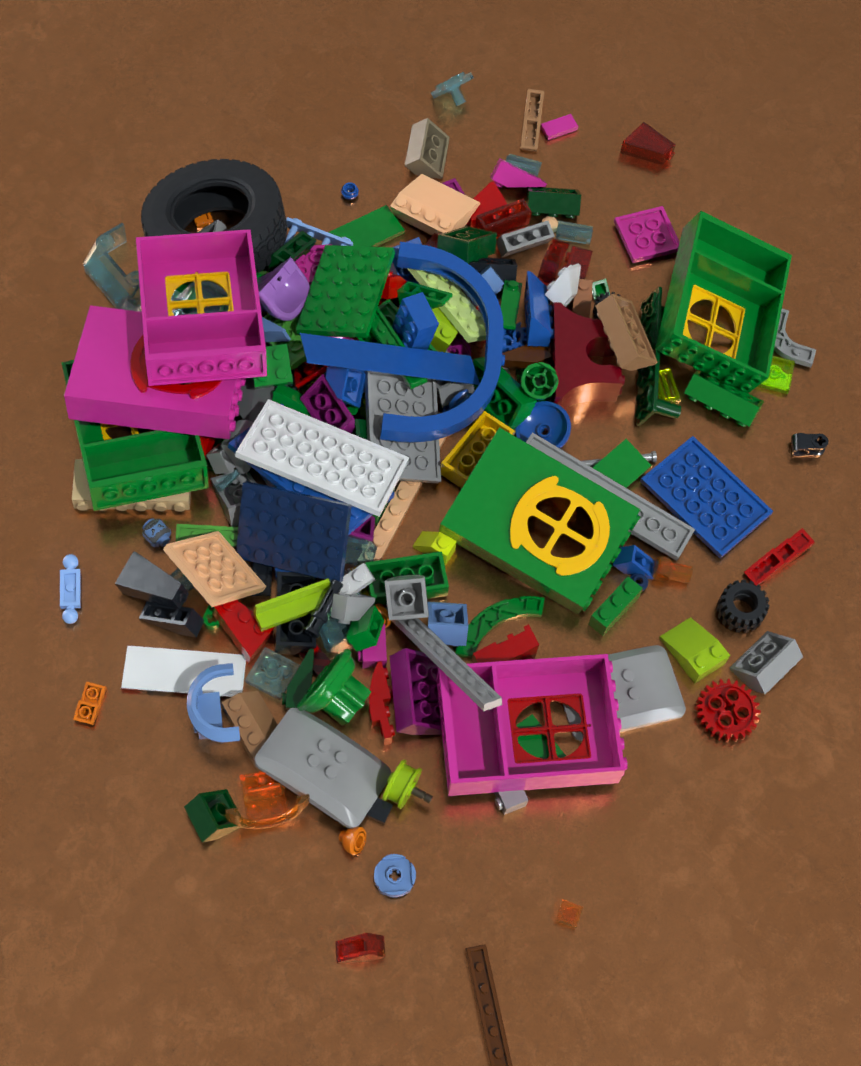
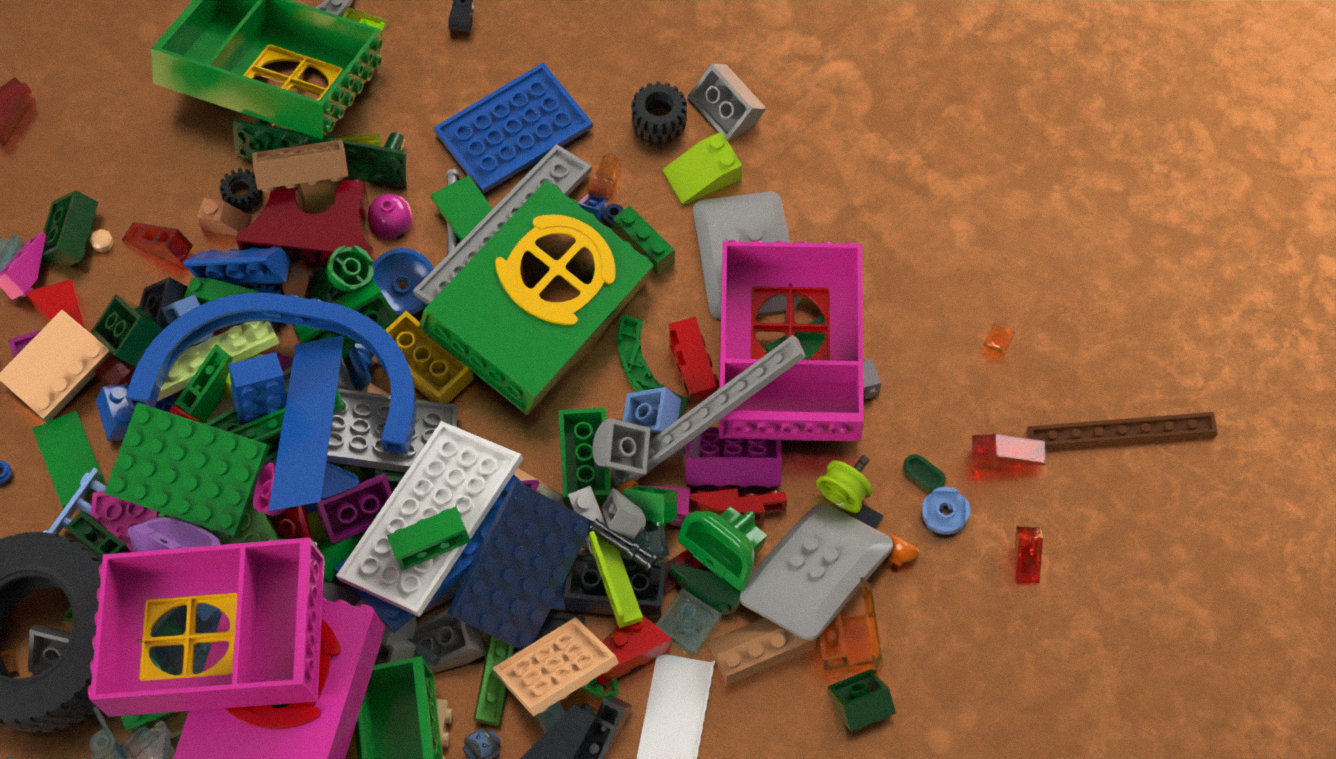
camera: 75 degrees left, 0 degrees up
medium blue piece [187,663,240,742] -> none
neon yellow slope [413,531,457,566] -> none
clear red brick [475,199,531,236] -> none
light grey brick [496,220,555,258] -> none
white slope [545,263,581,307] -> none
clear light blue panel [555,221,593,245] -> none
clear red brick [562,246,593,279] -> none
green slope [592,279,610,300] -> none
dark pink plate [614,206,680,263] -> none
green slope [684,370,765,427] -> none
red gear [695,679,761,742] -> none
red slope [744,528,815,586] -> none
none -> dark pink cylinder [367,193,413,240]
none -> green brick [387,506,471,571]
none -> dark green tile [903,454,946,493]
none -> clear red slope [972,434,1046,468]

